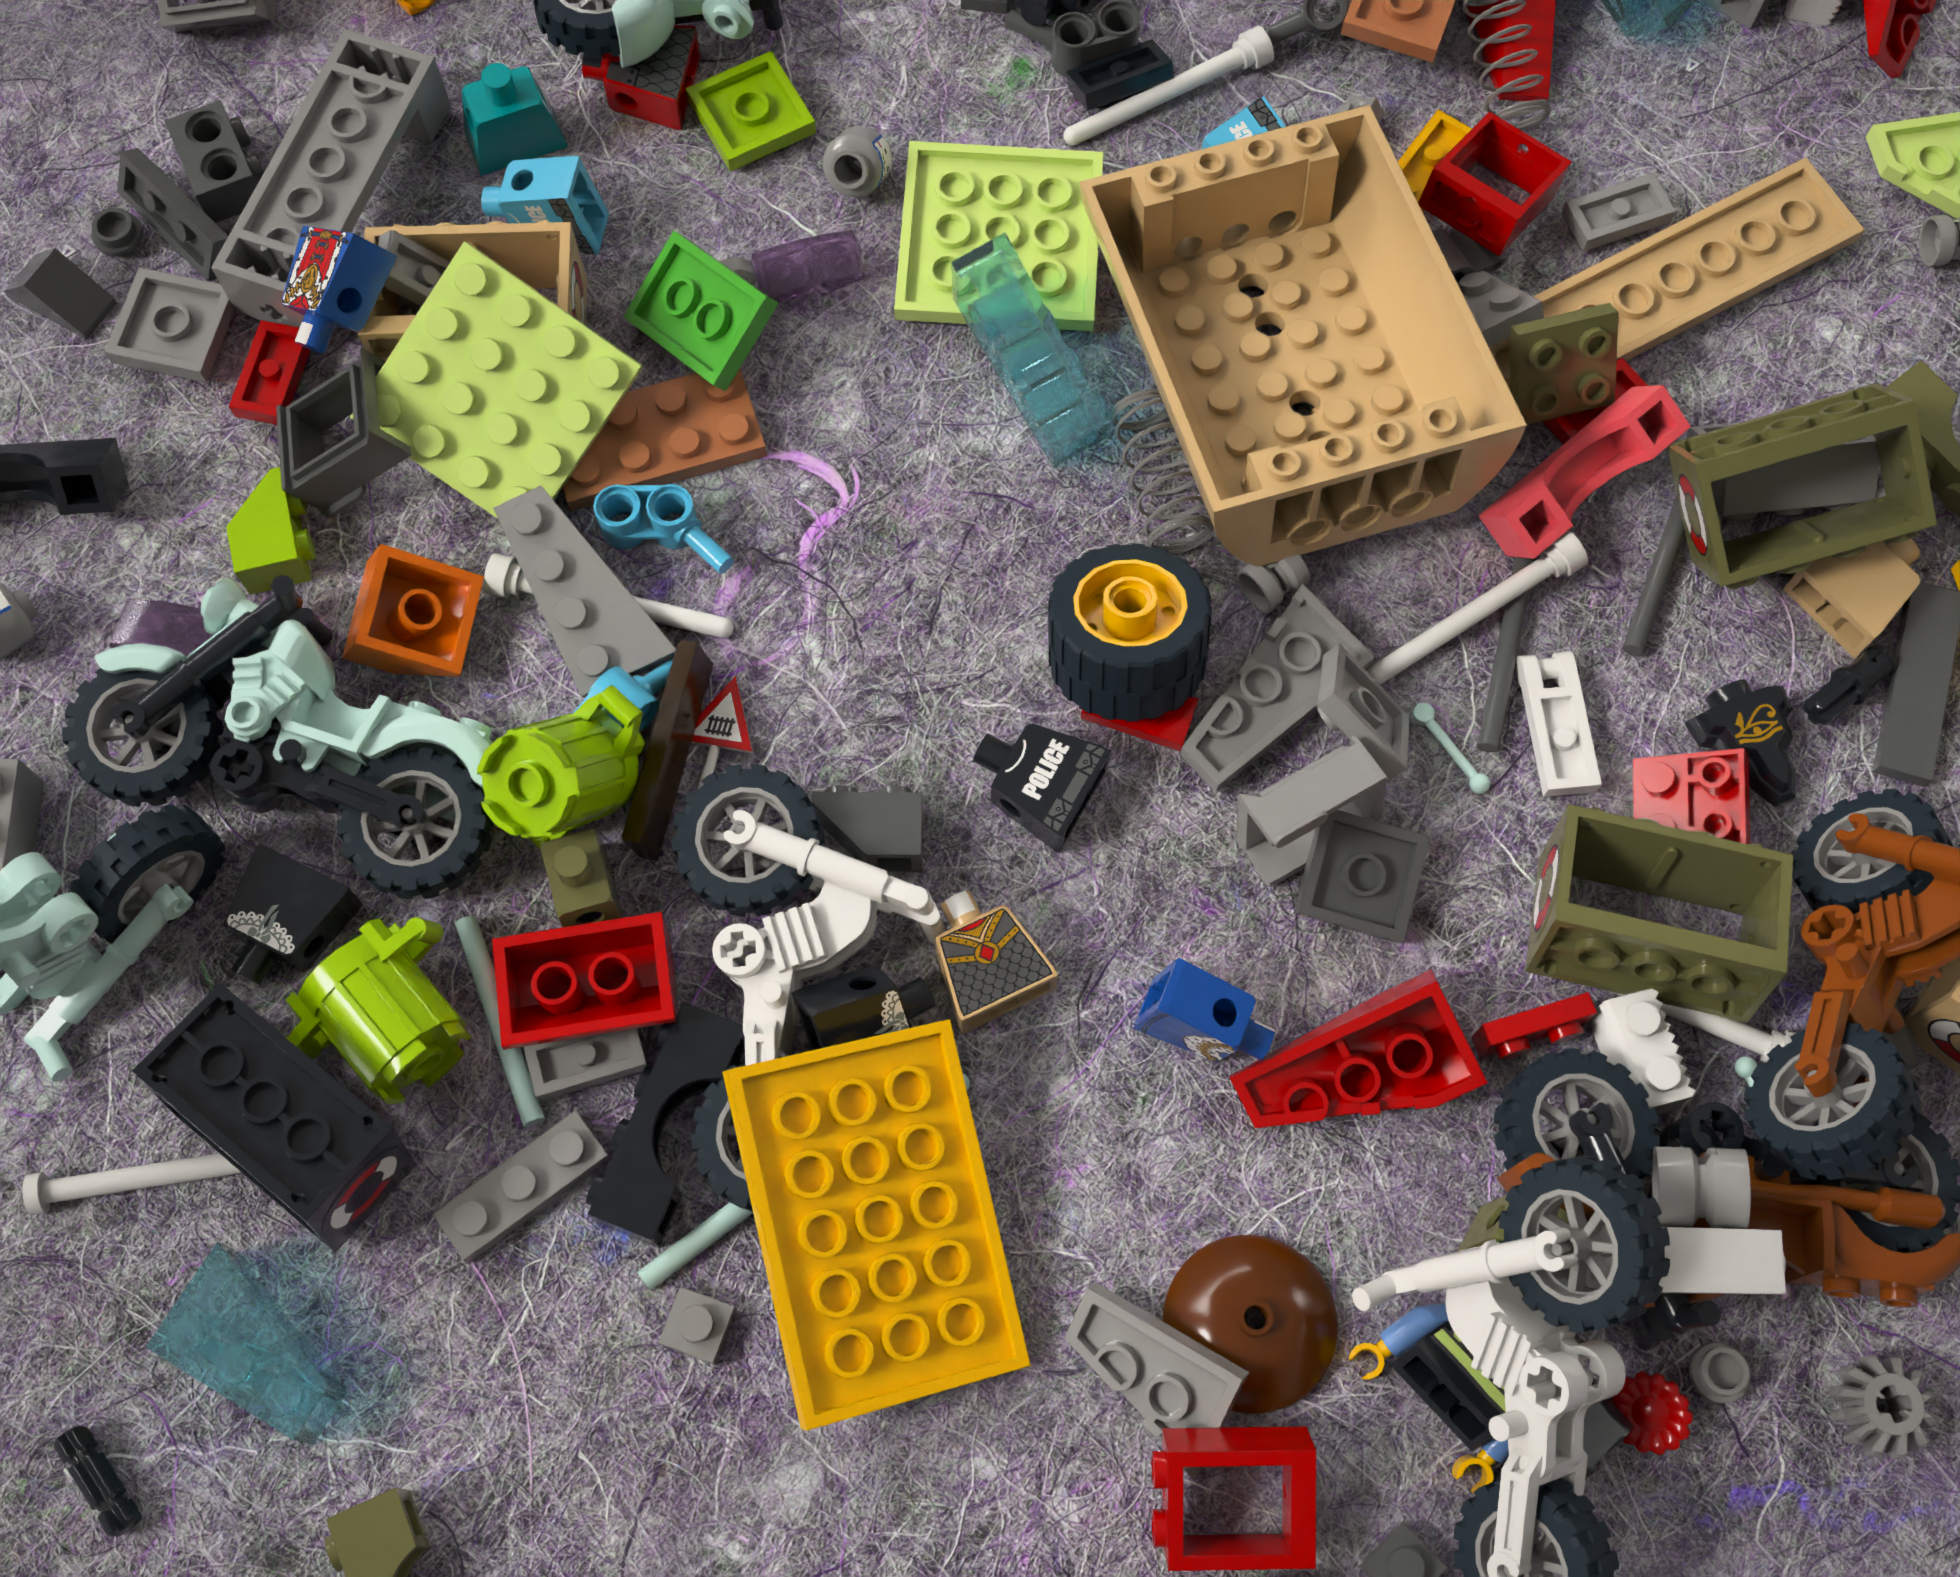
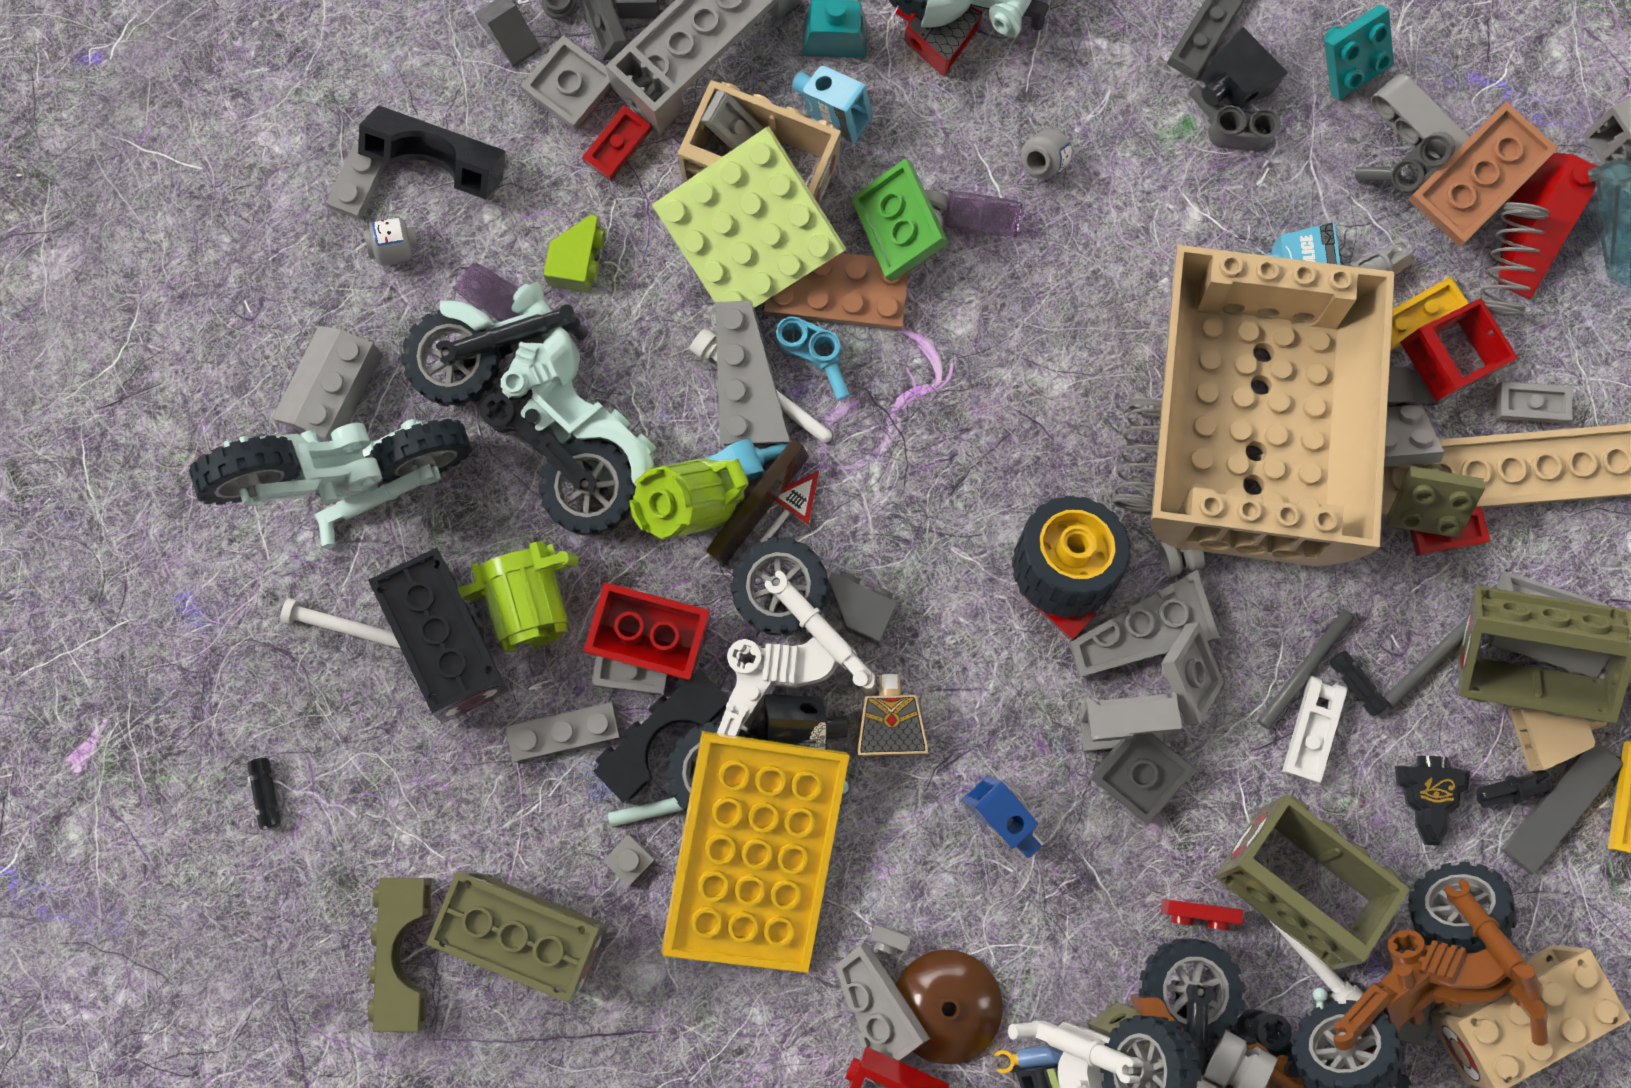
camera: 25 degrees right, 10 degrees up
clear light blue wedge [146,1242,348,1445] -> none
black torso [224,843,363,987] -> none
dark grey piece [276,347,412,518] -> none
blue torso [282,226,397,354] -> none
orange slope [342,544,484,677] -> none
light aqua bar [455,916,545,1127] -> none
olive torso [540,829,624,927] -> none
lime plate [685,51,816,172] -> none
yellowish green plate [894,141,1103,332] -> none
clear light blue wedge [951,232,1111,468] -> none
black torso [973,724,1111,853] -> none
white piece [1063,26,1274,146] -> none
black plate [1066,39,1174,111] -> none
red wedge [1229,969,1488,1128] -> none
white piece [1367,530,1588,685] -> none
light aqua hinge [1412,703,1490,794] -> none
coral arch [1478,385,1691,559] -> none
white brick [1589,988,1695,1115] -> none
plate [1633,748,1751,844] -> none
none -> olive hose [426,870,609,1003]
none -> light grey plate [870,923,911,956]
none -> black axle [1329,650,1388,716]

